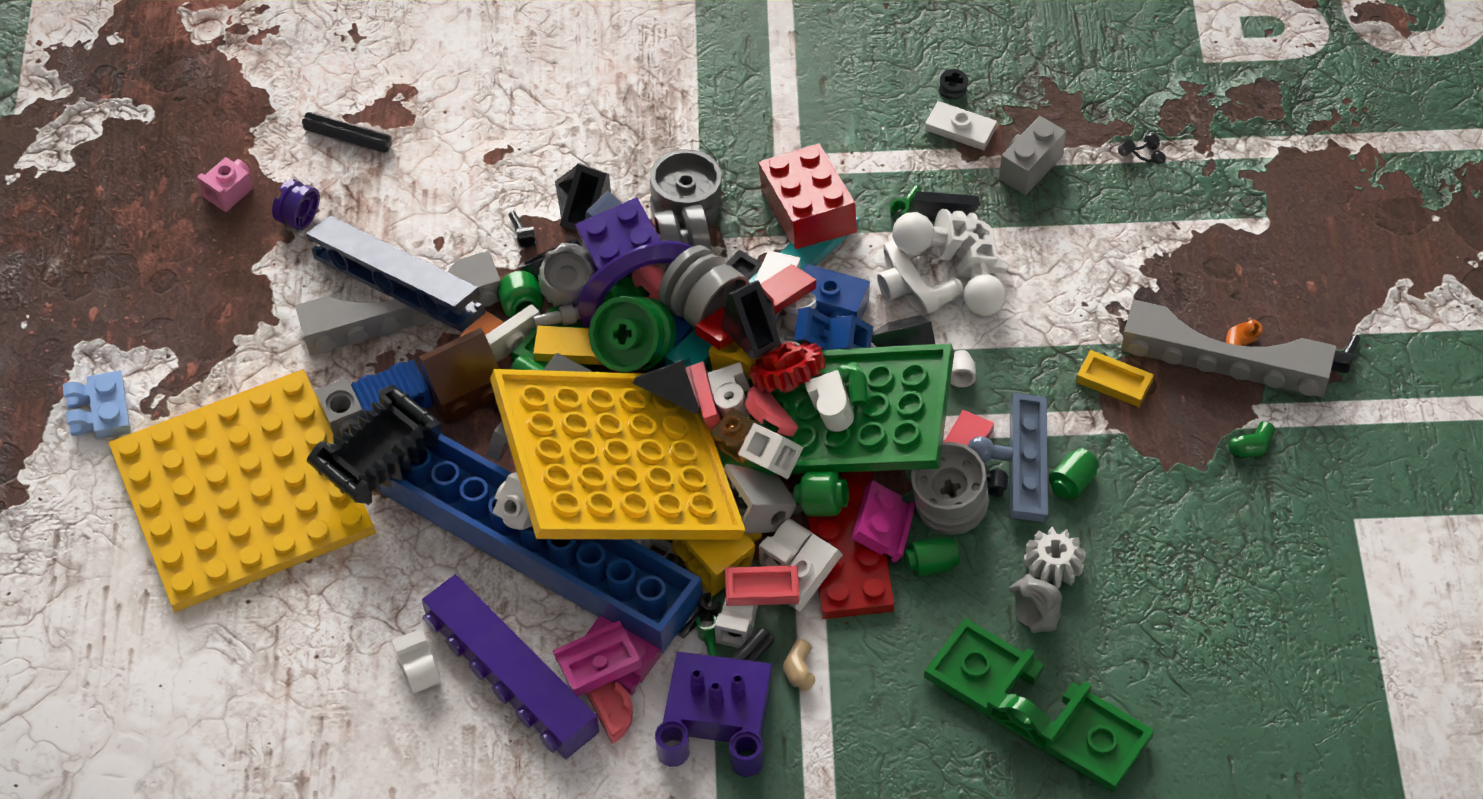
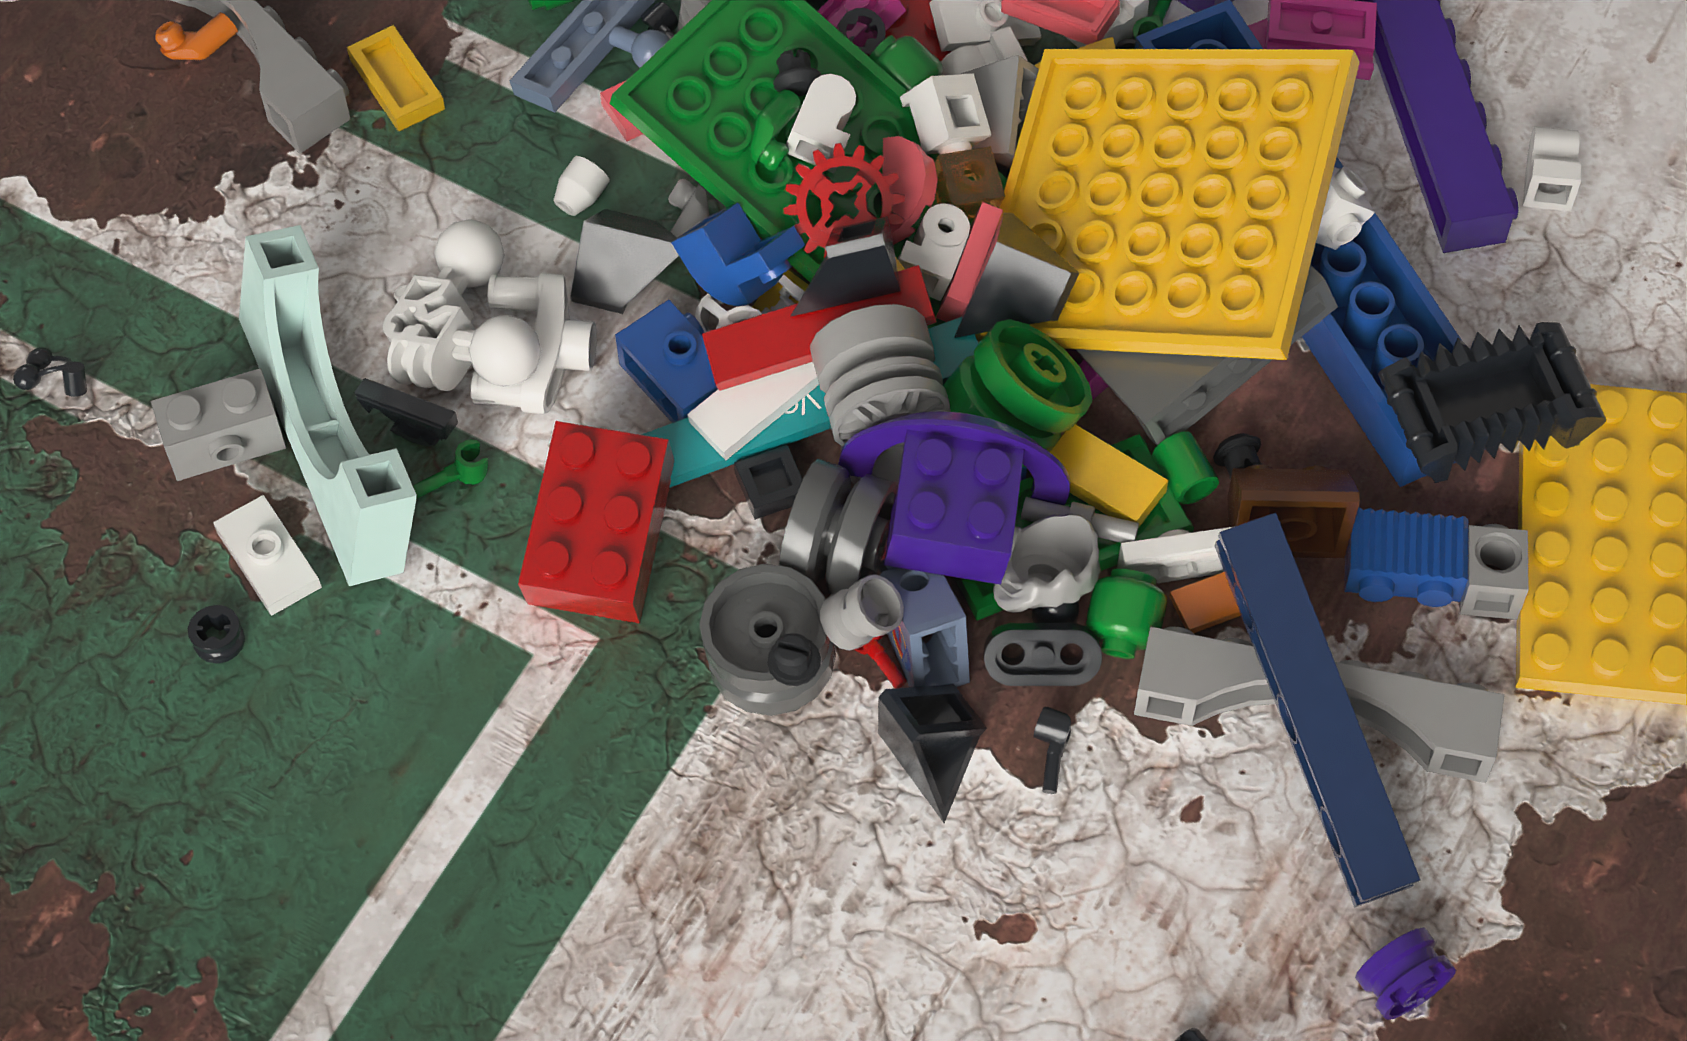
camera: 150 degrees left, 5 degrees up
none -> light aqua arch [239,225,417,586]
none -> black piece [767,633,821,686]
none -> black piece [773,49,821,97]
none -> light grey wheel [820,574,904,651]
none -> black bush [836,8,886,56]

